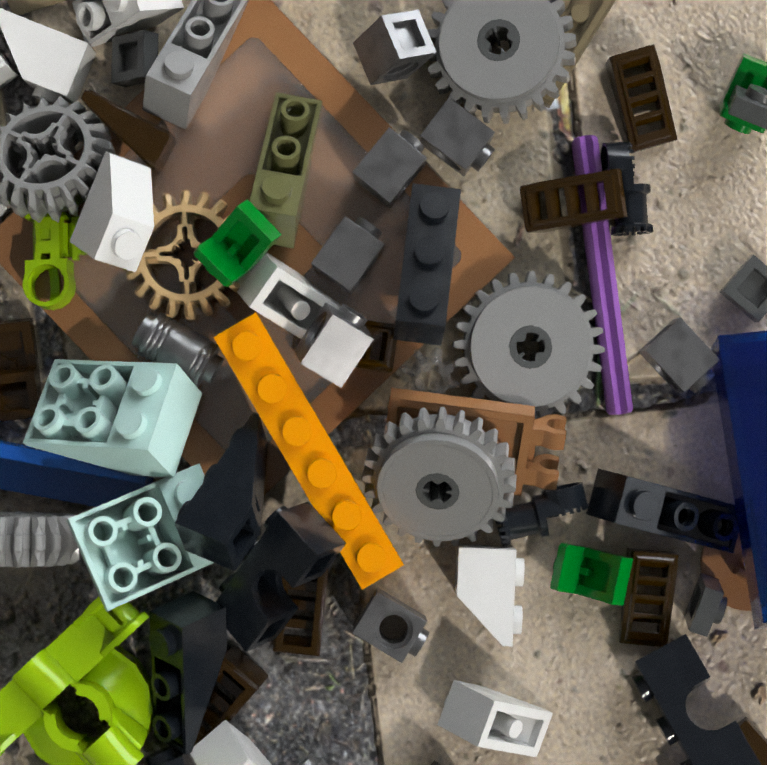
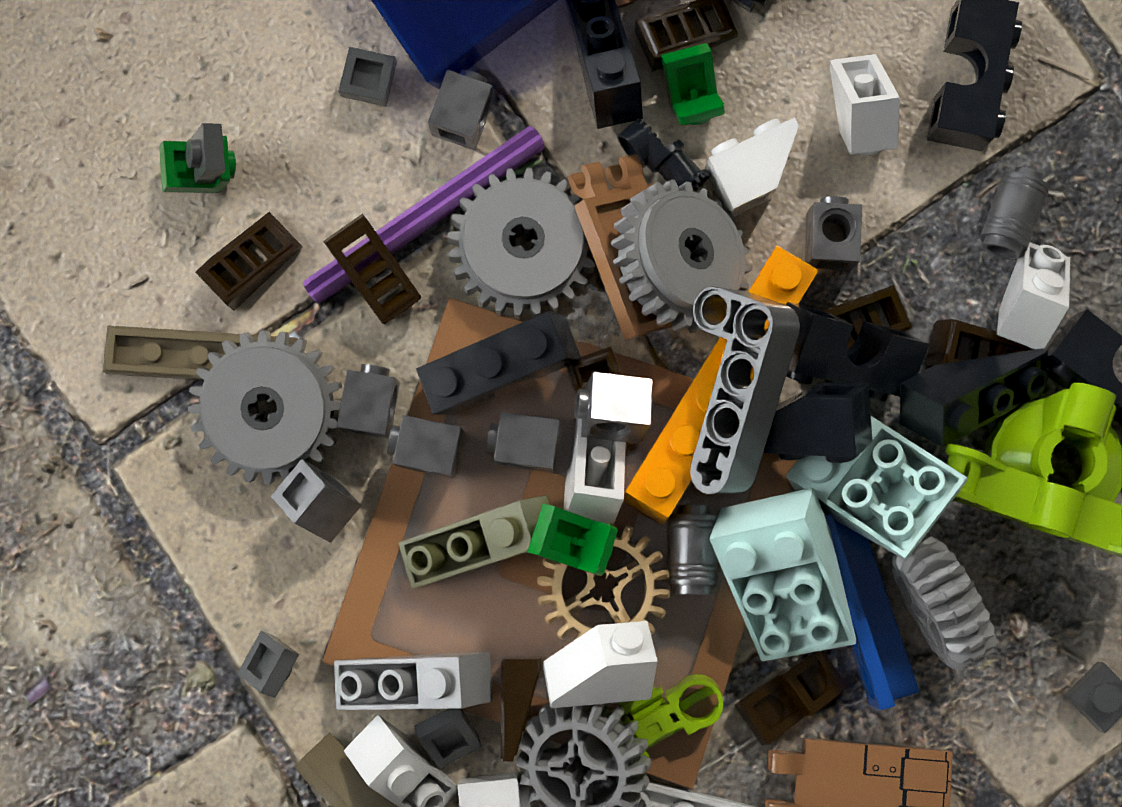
camera: 115 degrees left, 5 degrees down
black connector [600,142,653,236] -> none
none -> dark grey beam [690,287,800,494]

